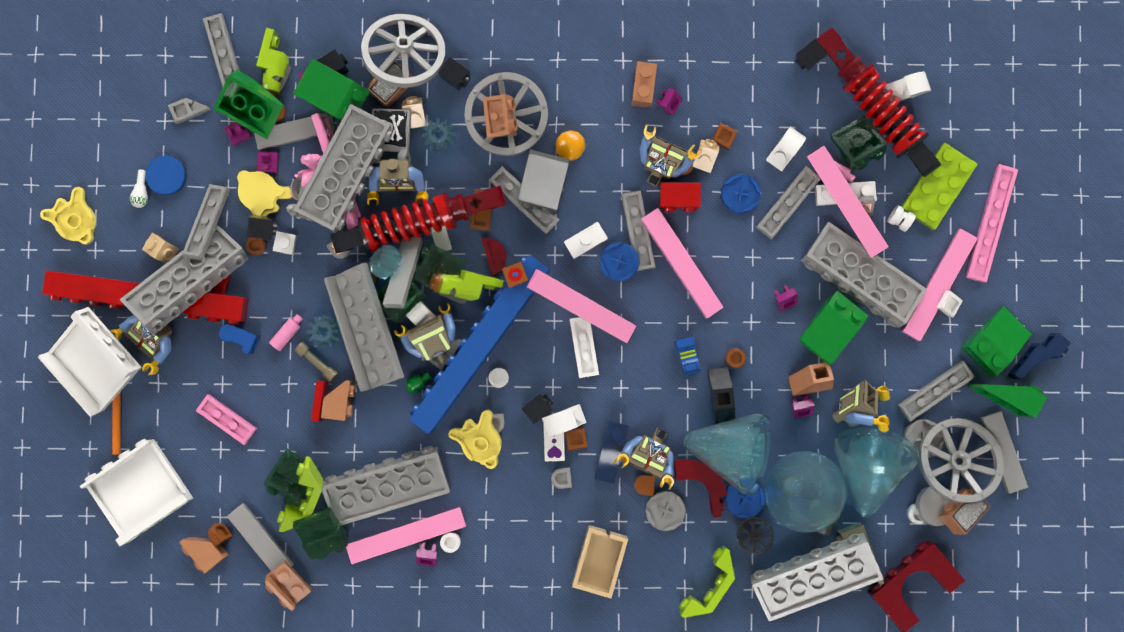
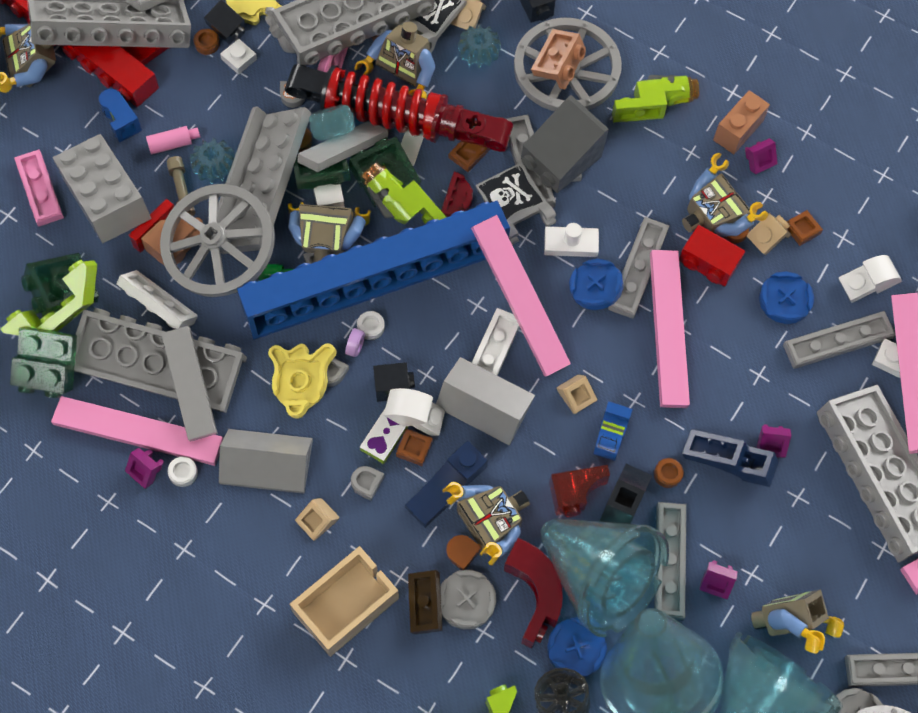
camera: 30 degrees right, 20 degrees down
dark orange tile [502,262,528,288] -> none
light orange hair [555,130,586,161] -> none
nougat slope [788,362,834,397] -> none
green slope [798,291,868,366] -> none
none -> light grey brick [52,134,151,244]
none -> white plate [117,270,198,329]
none -> light grey wheel [160,184,275,297]
none -> light grey tile [161,326,218,442]
none -> light grey slope [219,429,313,494]
none -> tan slope [295,498,340,541]
none -> lavender tile [345,328,365,357]
none -> dark brown plate [408,570,443,635]
none -> light grey slope [436,357,535,446]
none -> flag [476,162,556,245]
none -> clear red arch [549,465,610,517]
none -> tan slope [556,375,598,414]
none -> lime plate [612,75,699,123]
none -> light grey tile [654,502,686,620]
none -> dark blue slope [682,429,779,487]

